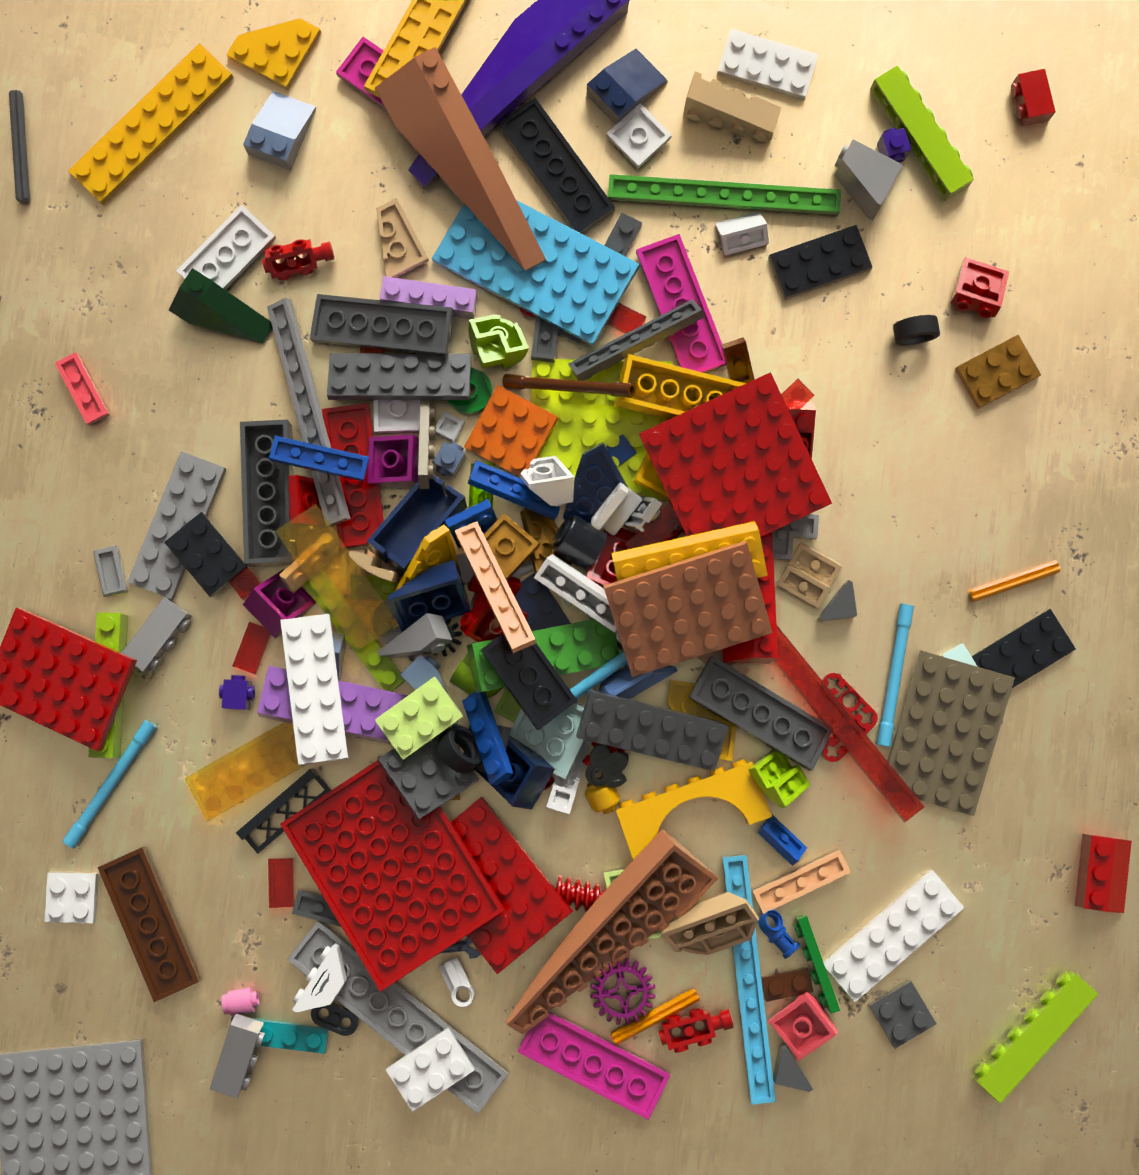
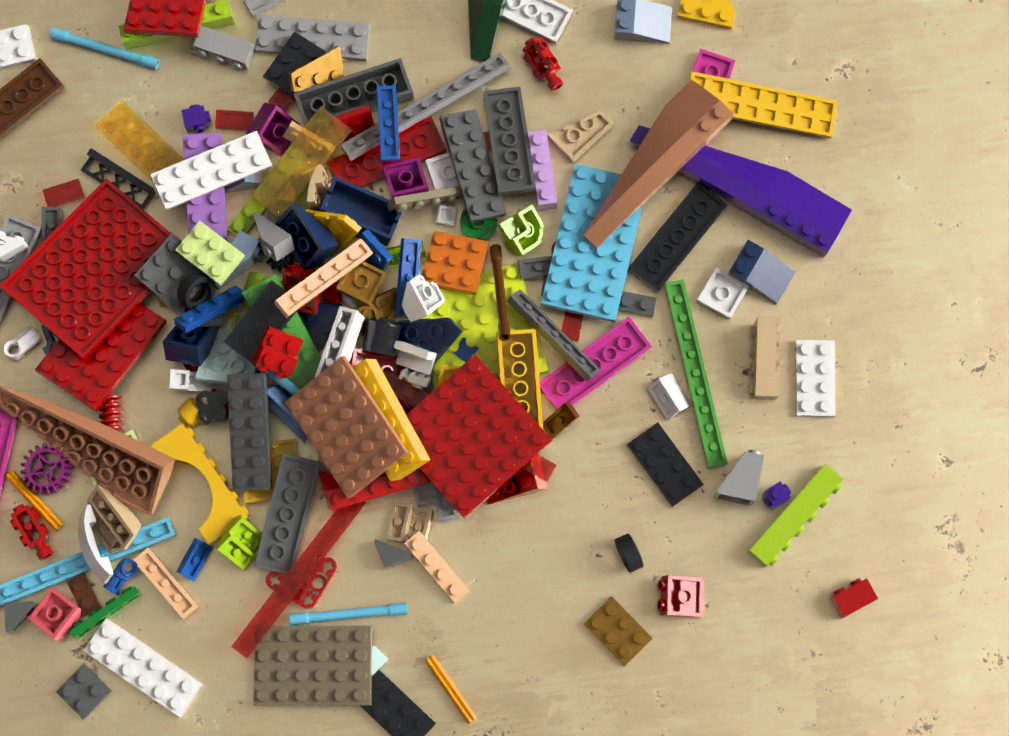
camera: 75 degrees right, 5 degrees down
sand blue brick [433,442,467,478] -> none
none -> white slope [78,504,114,583]
none -> red plate [252,325,304,379]
none -> wing [288,46,344,92]
none -> light nougat plate [404,531,469,603]

